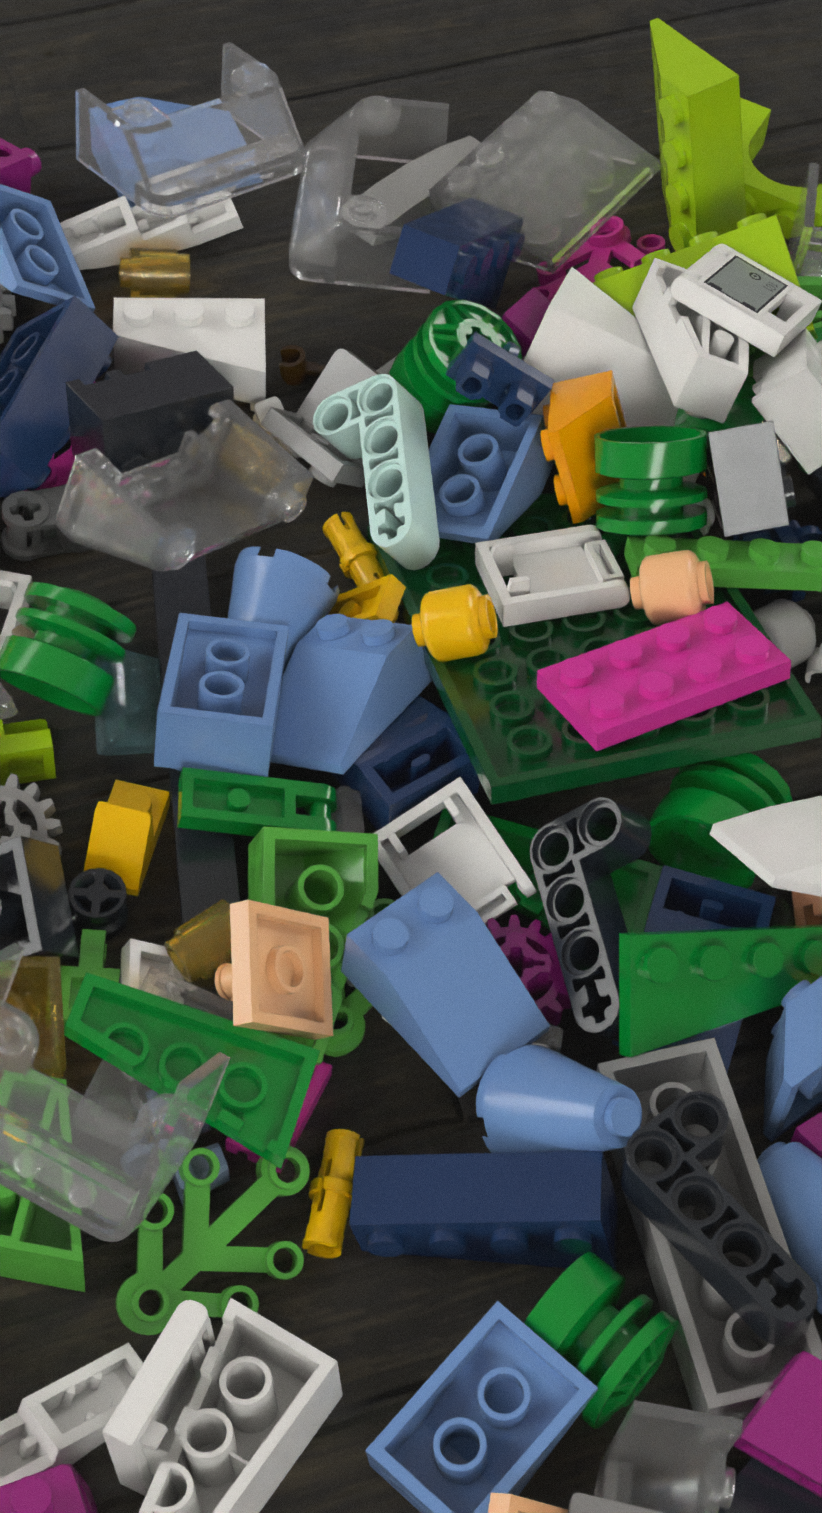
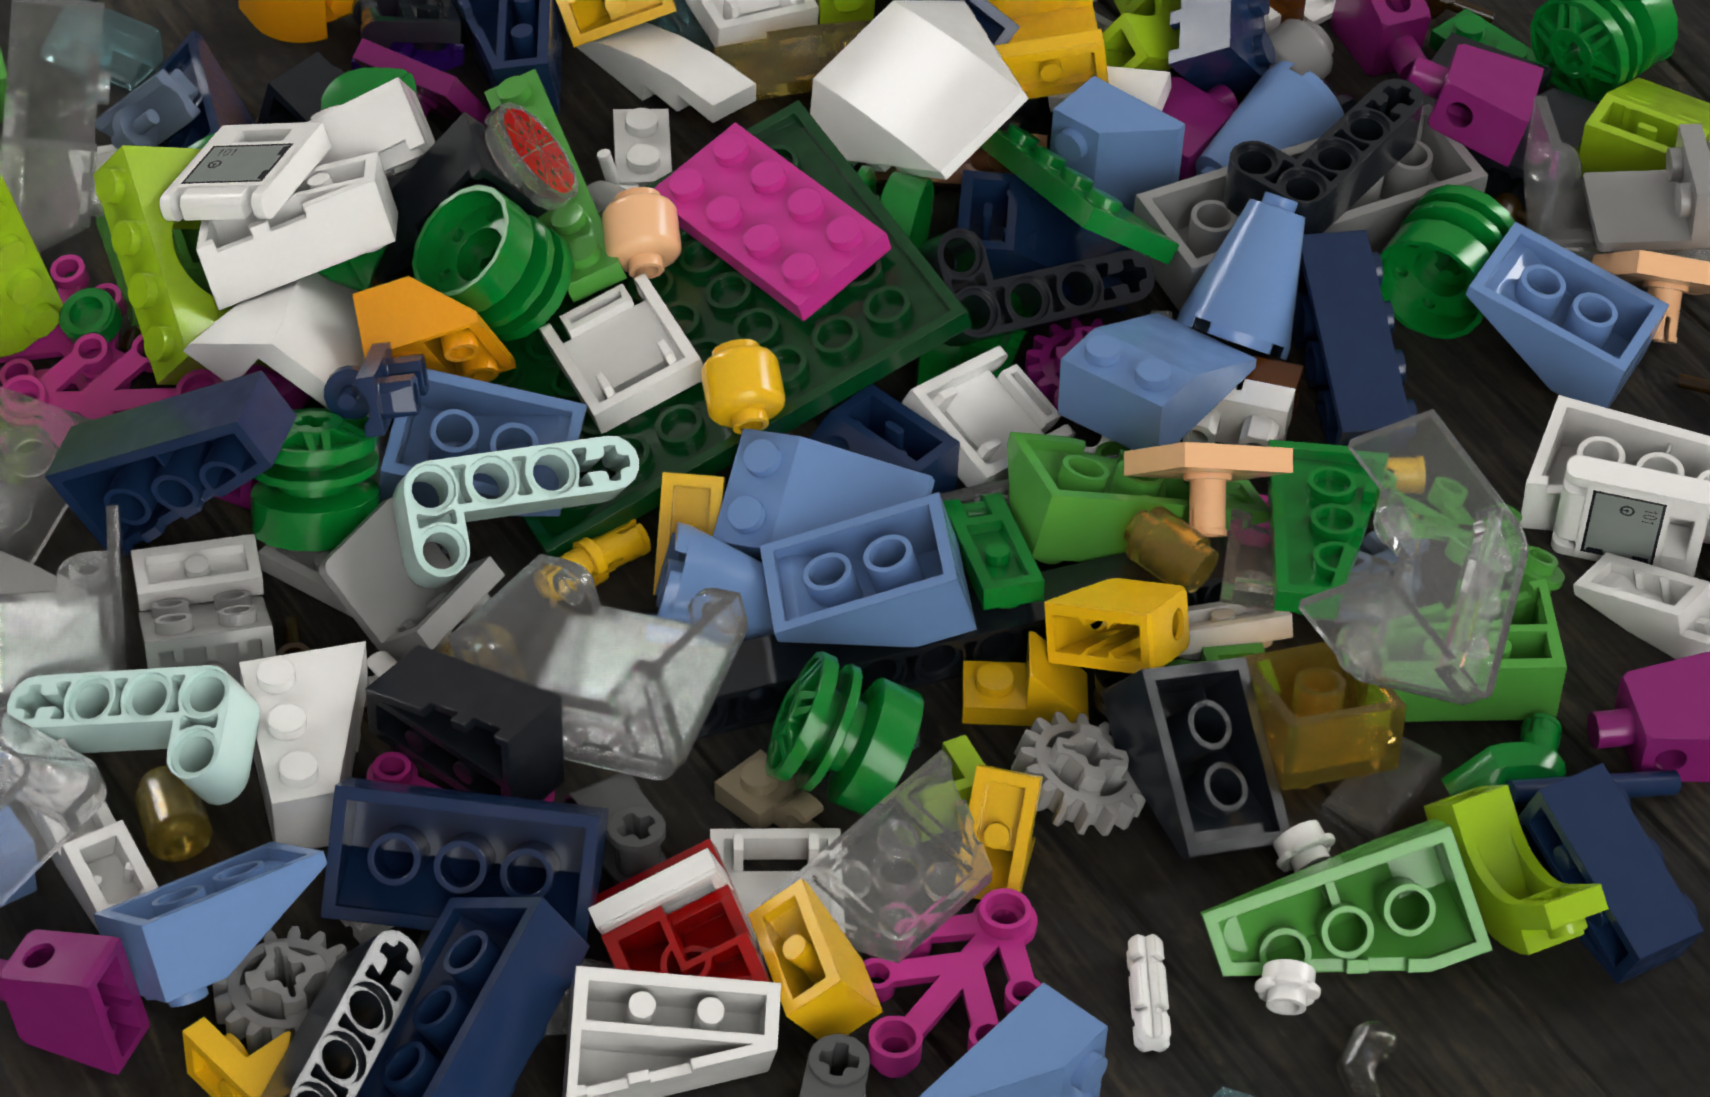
camera: 100 degrees left, 10 degrees down
none -> light aqua beam [7,665,260,805]
none -> white plate [131,534,264,611]
none -> light grey bracket [138,590,276,685]
none -> tile [484,102,579,210]
none -> yellow torso [1044,578,1190,674]
none -> white hips [1182,356,1304,447]

